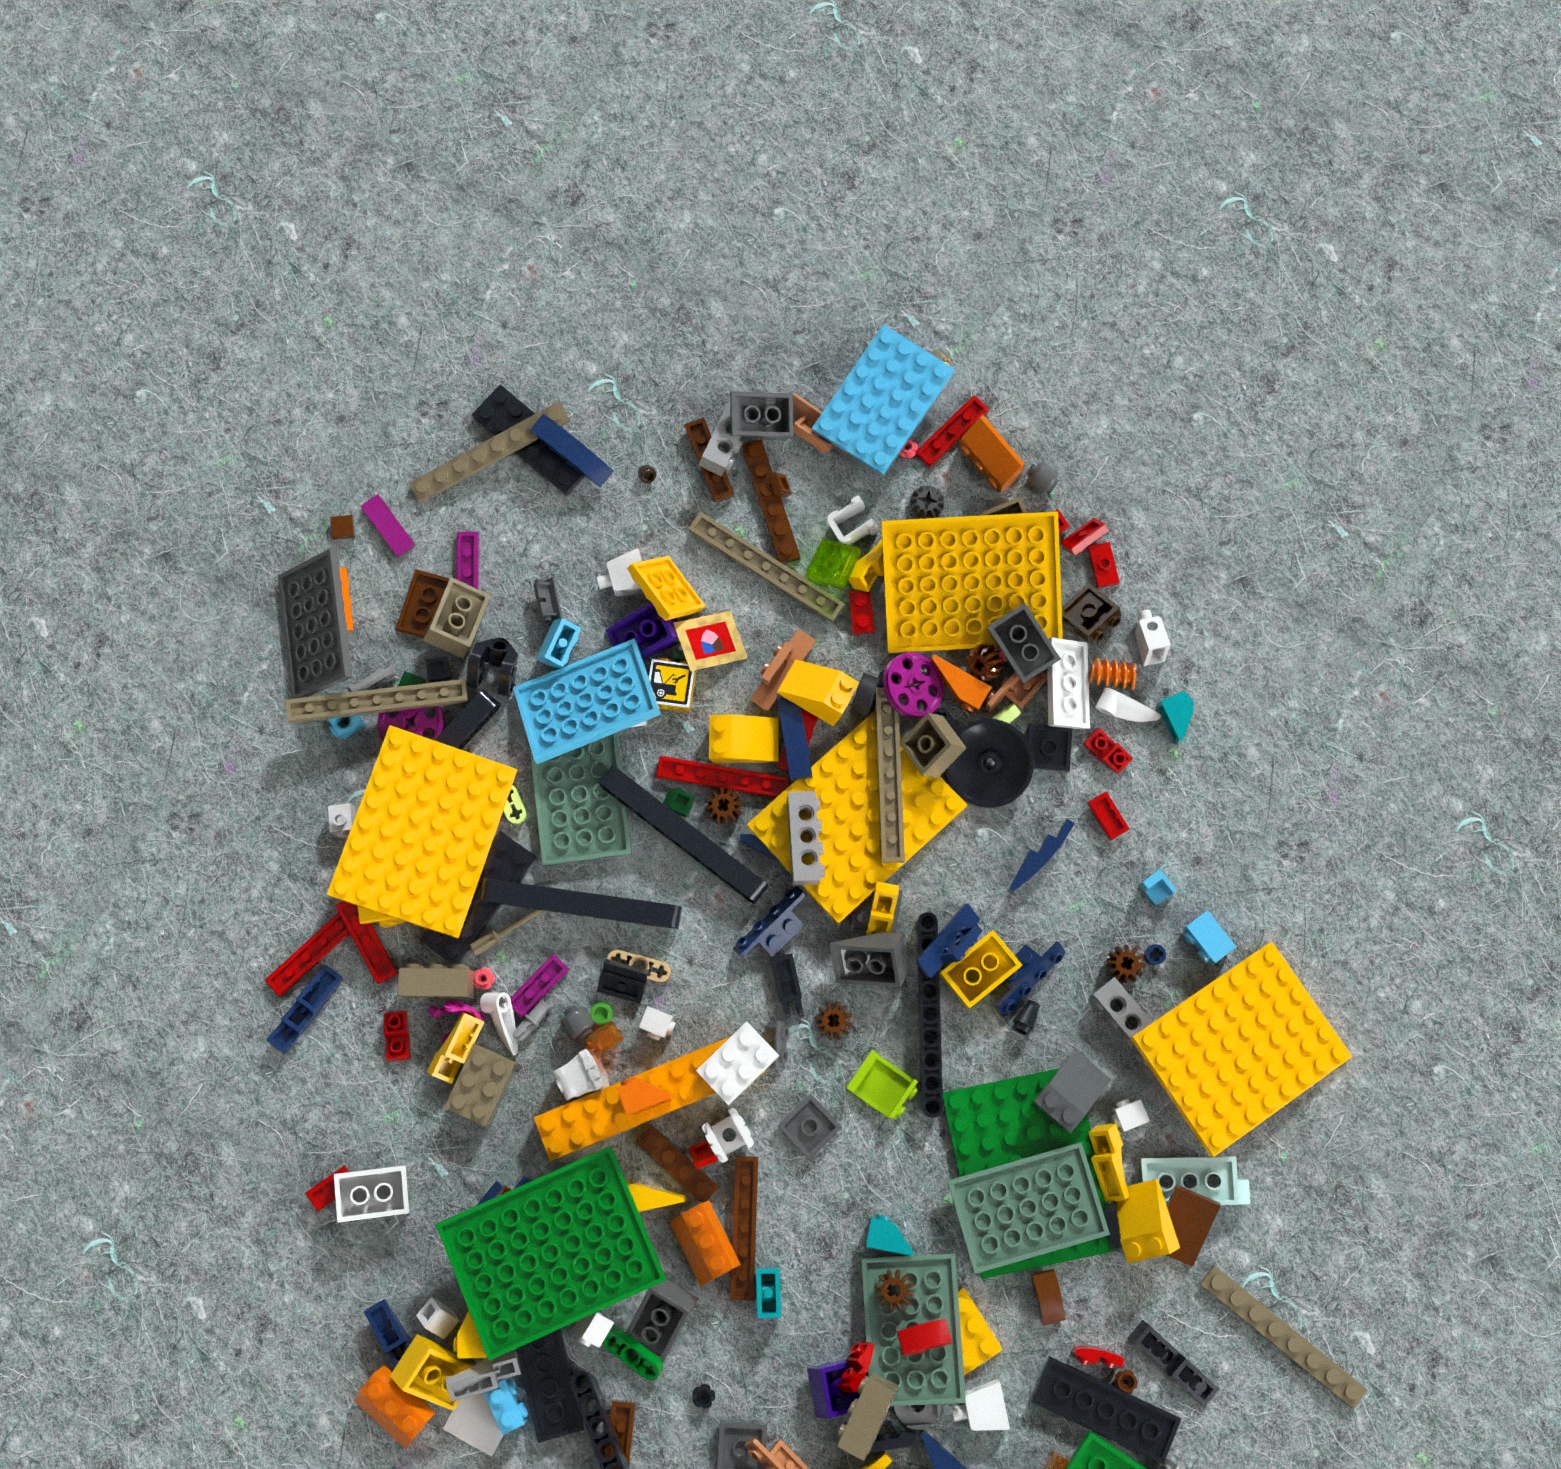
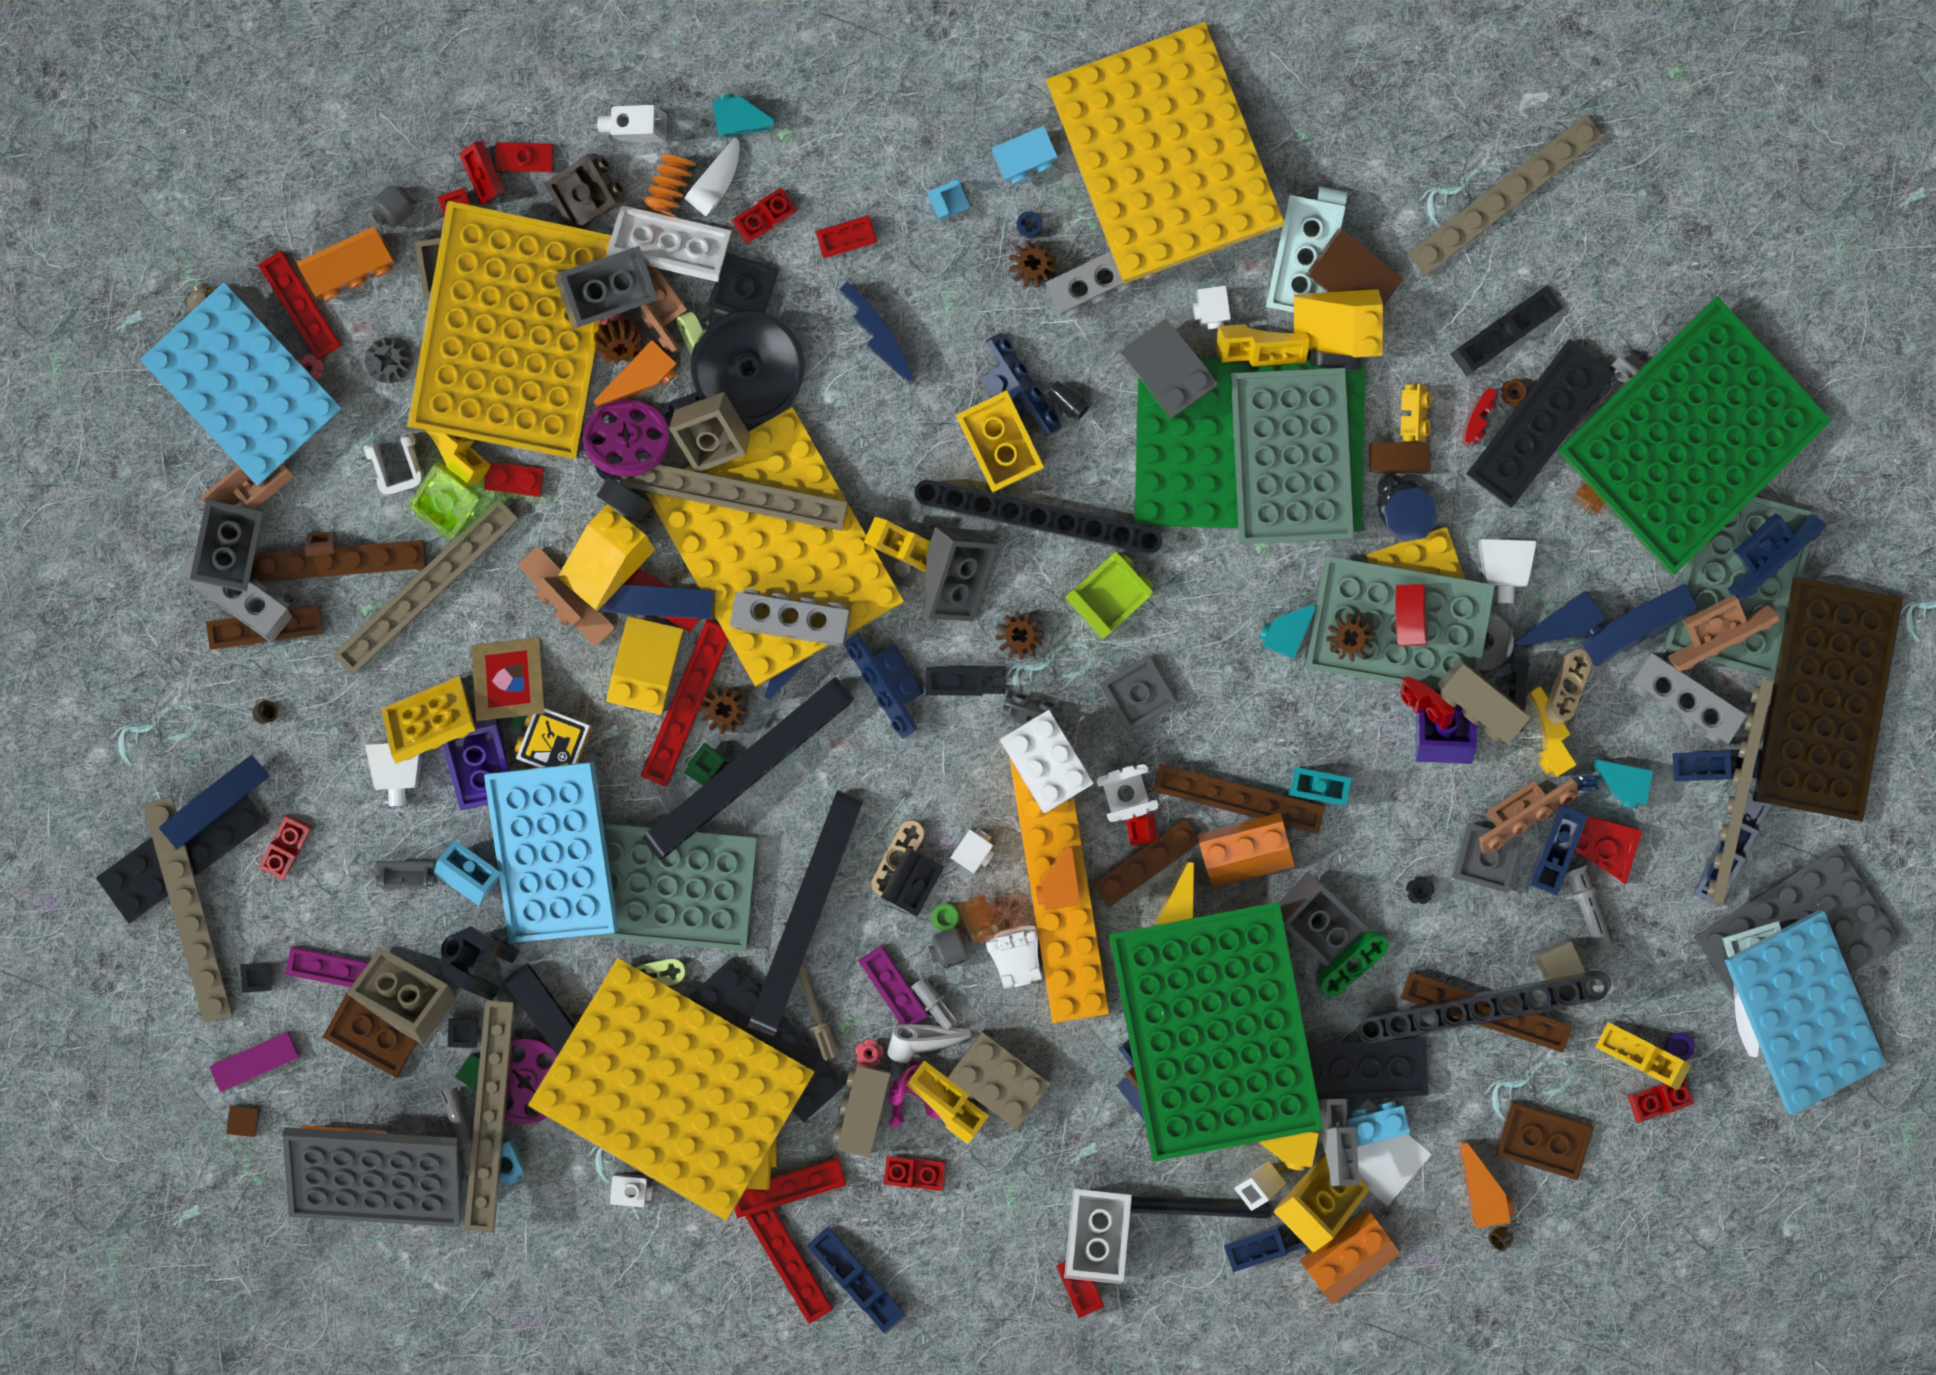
camera: 80 degrees left, 10 degrees up
white brick [572,1311,614,1348] -> none
dark blue bracket [916,903,982,978] -> none
none -> black plate [240,962,273,993]
none -> red slope [258,814,313,880]
none -> black axle [1130,1196,1270,1219]
none -> dark blue piece [1377,474,1438,542]
none -> yellow hinge [1400,384,1432,443]

